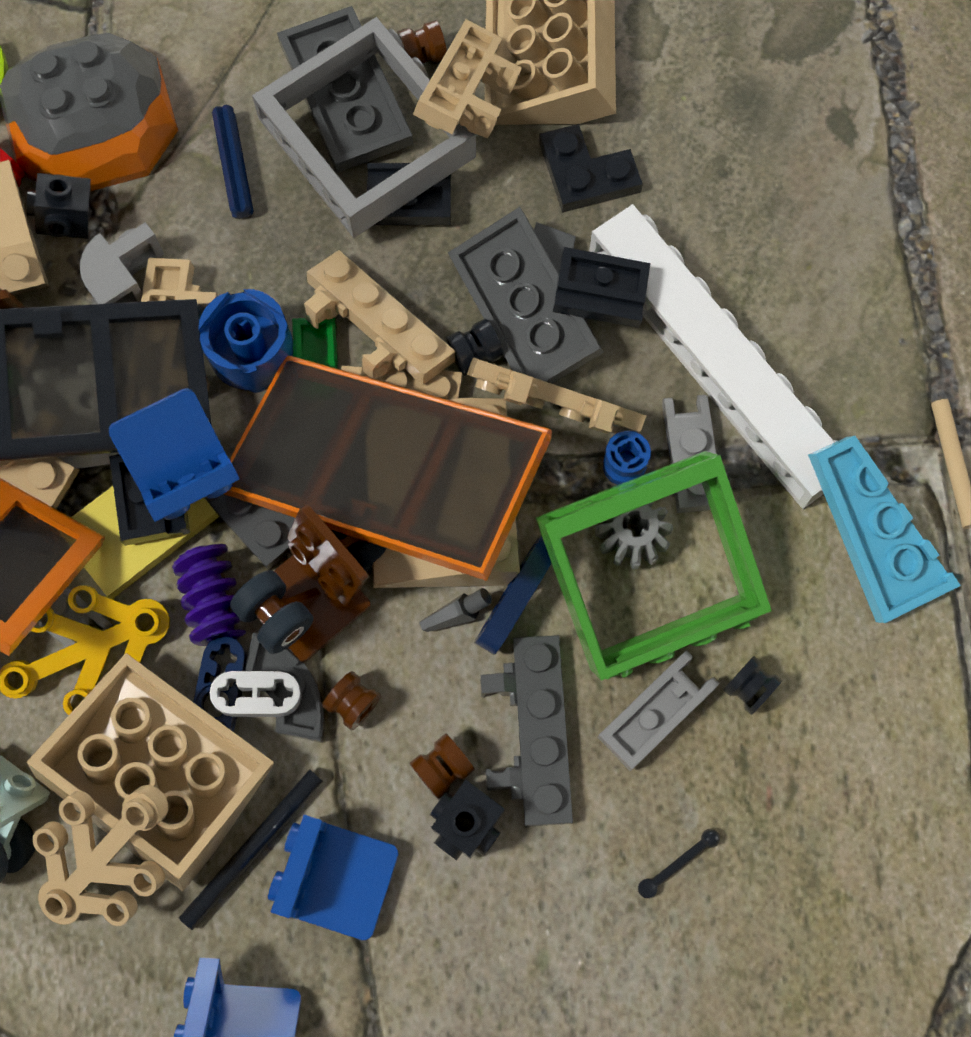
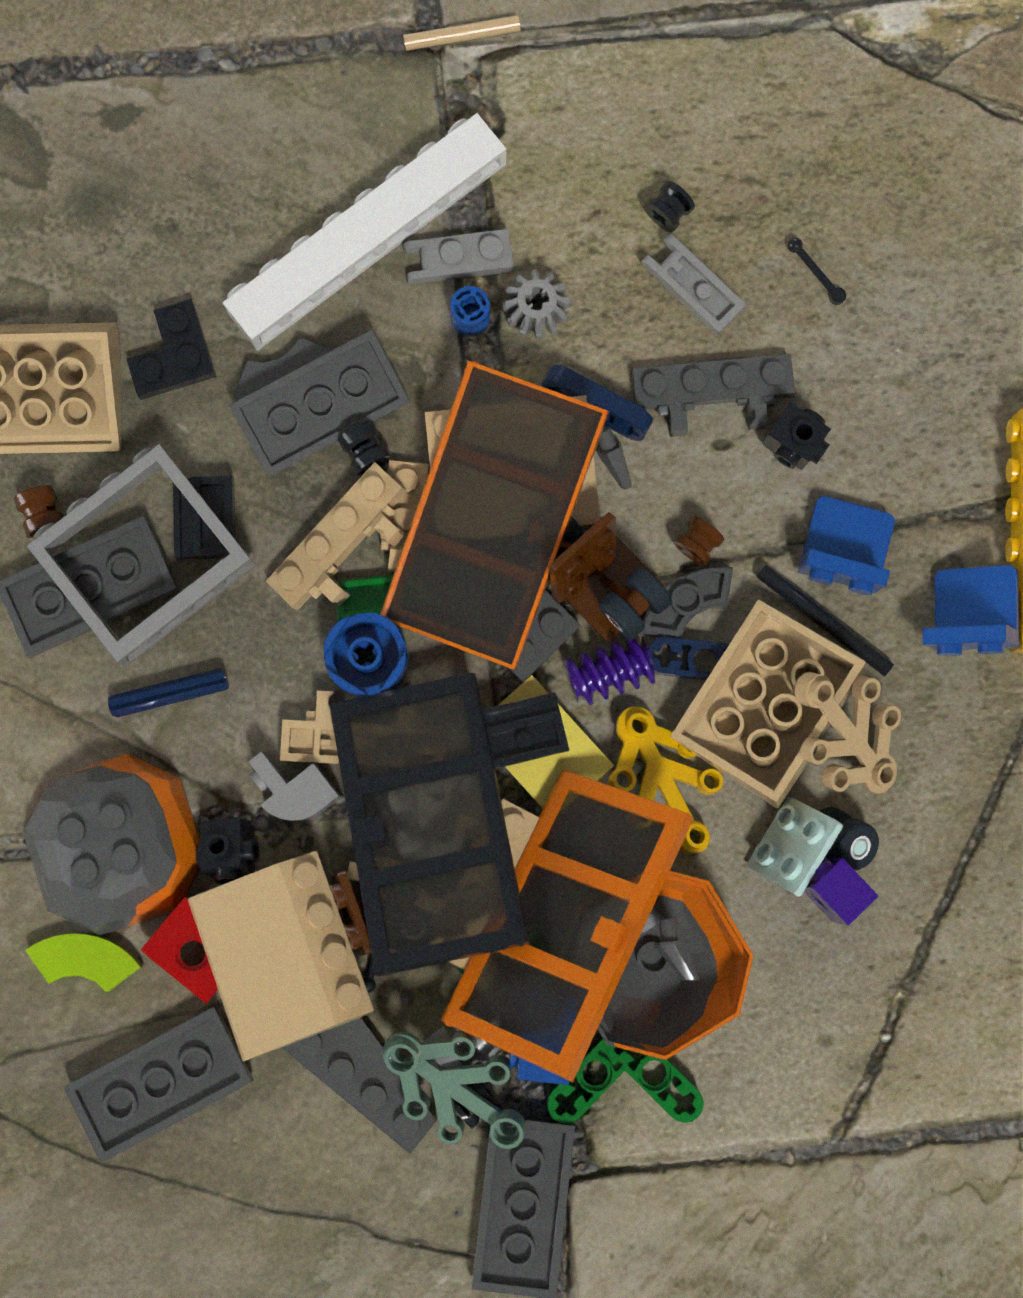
camera: 95 degrees left, 10 degrees up
blue bracket [109,388,240,522] -> none
white beam [209,671,302,717] -> none
reddish brown wheel [409,733,475,801] -> none
tan hinge [413,19,522,138] -> none
tan hinge [467,358,647,434] -> none
bright green window [535,451,772,681] -> none
black plate [552,247,651,328] -> none
medium azure wing [808,436,961,623] -> none

